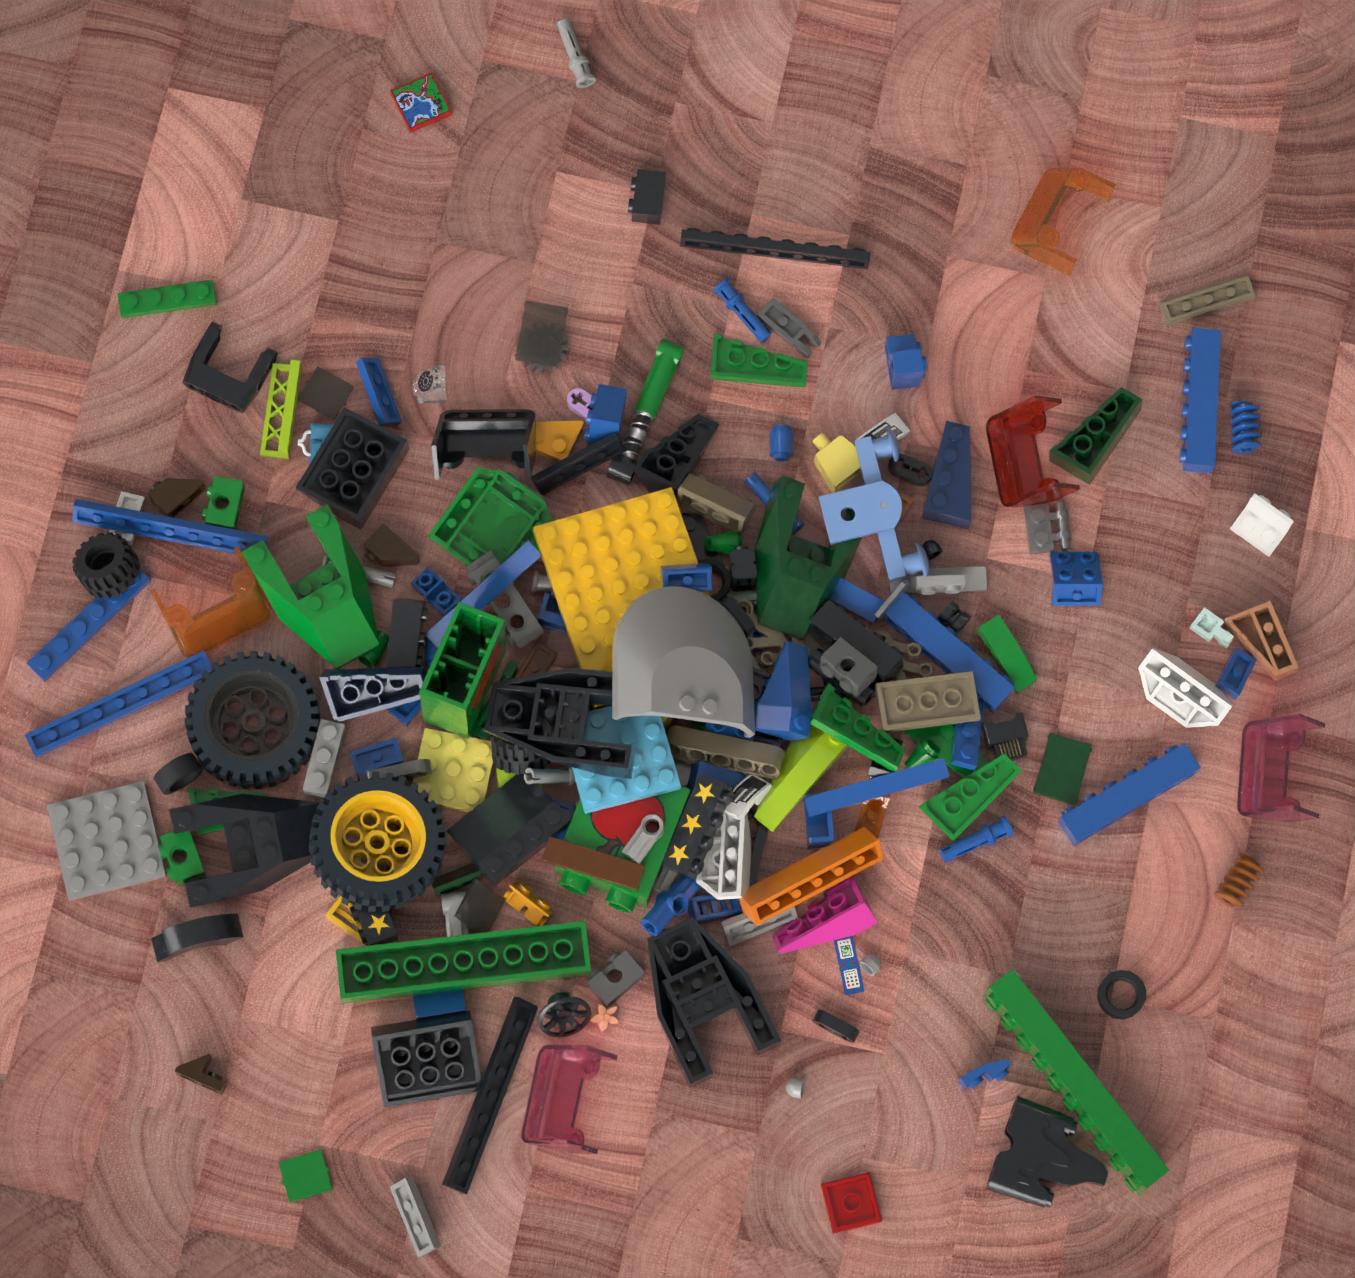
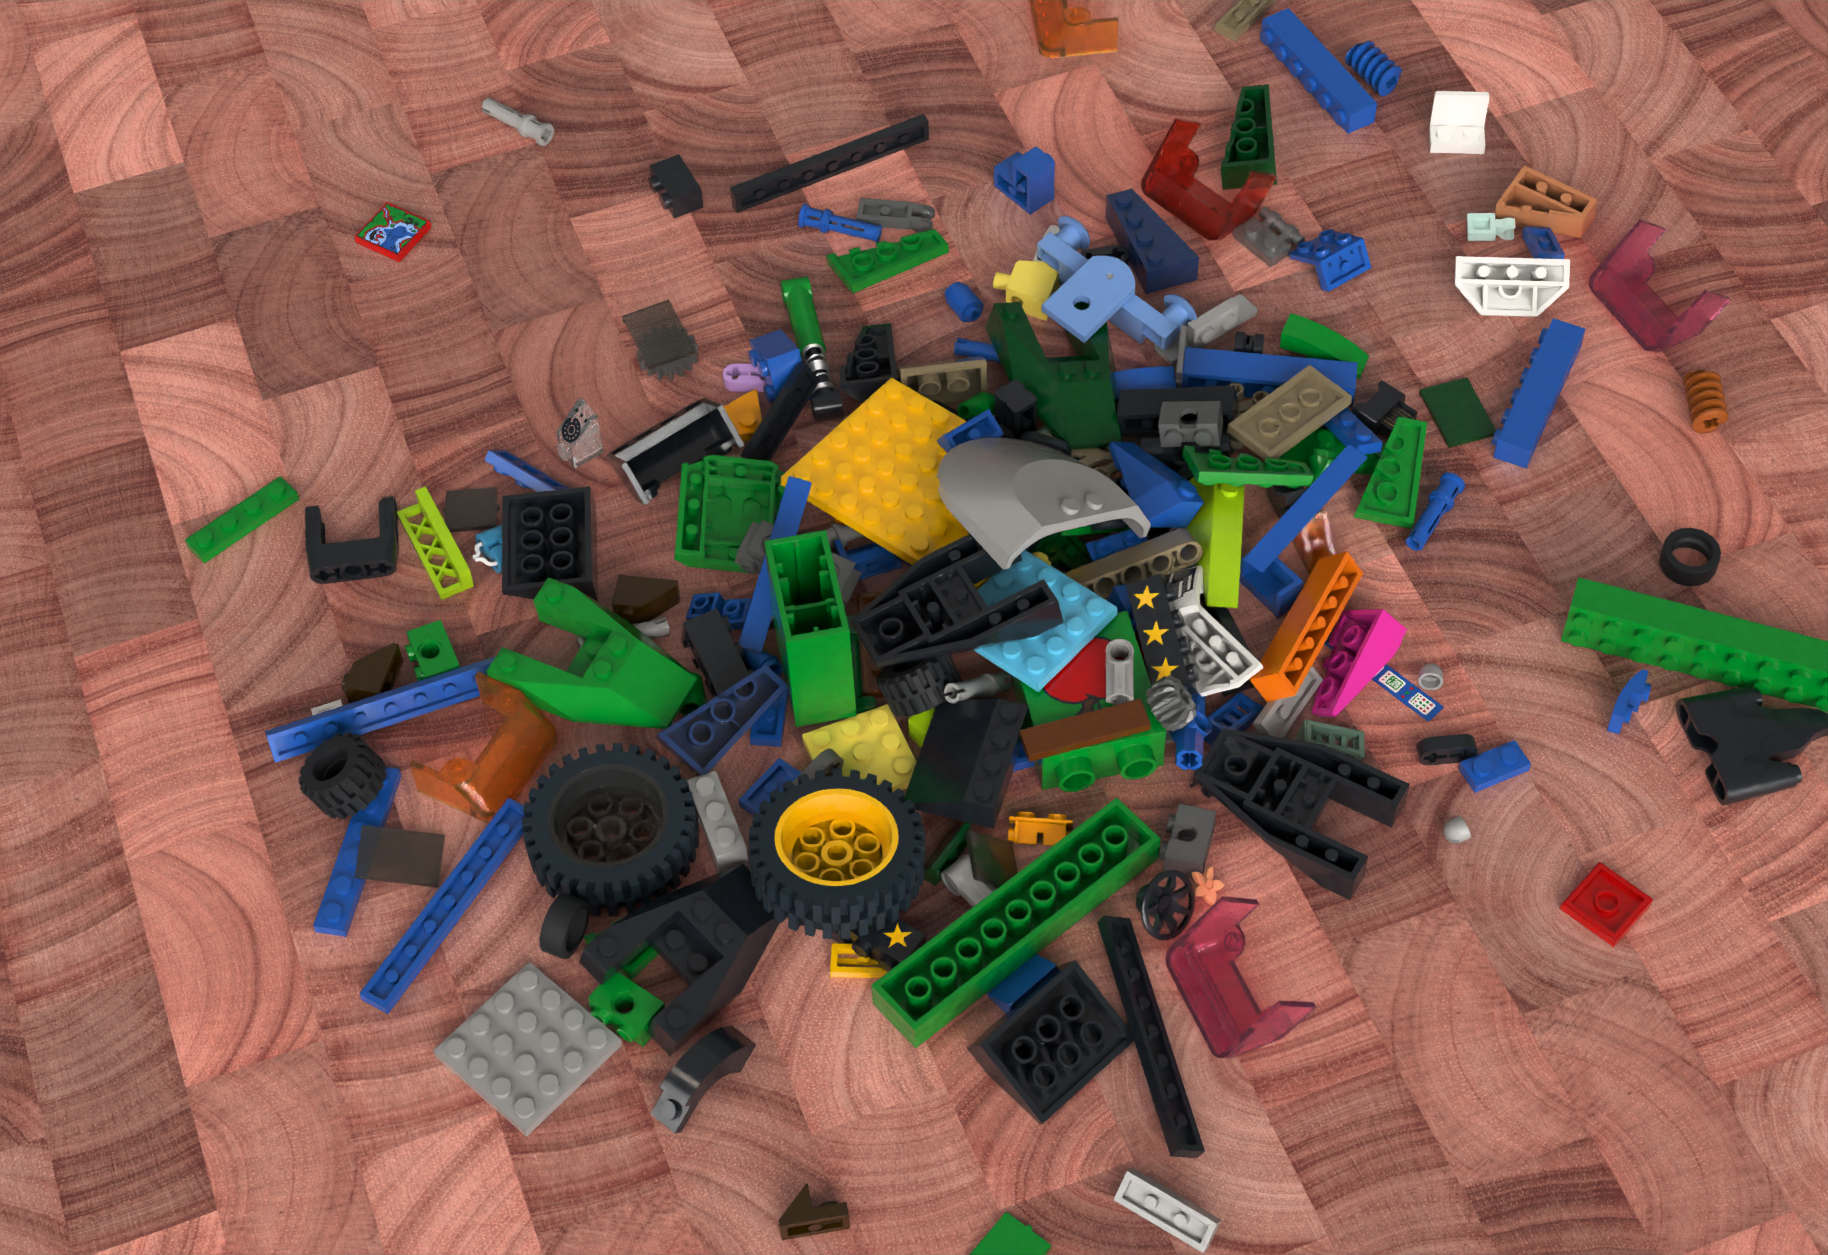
camera: 25 degrees left, 20 degrees down
none -> clear smoke piece [355,825,445,887]
none -> dark grey gear [1146,675,1197,732]
none -> sand green slope [1297,719,1365,760]
none -> blue plate [1459,740,1531,793]

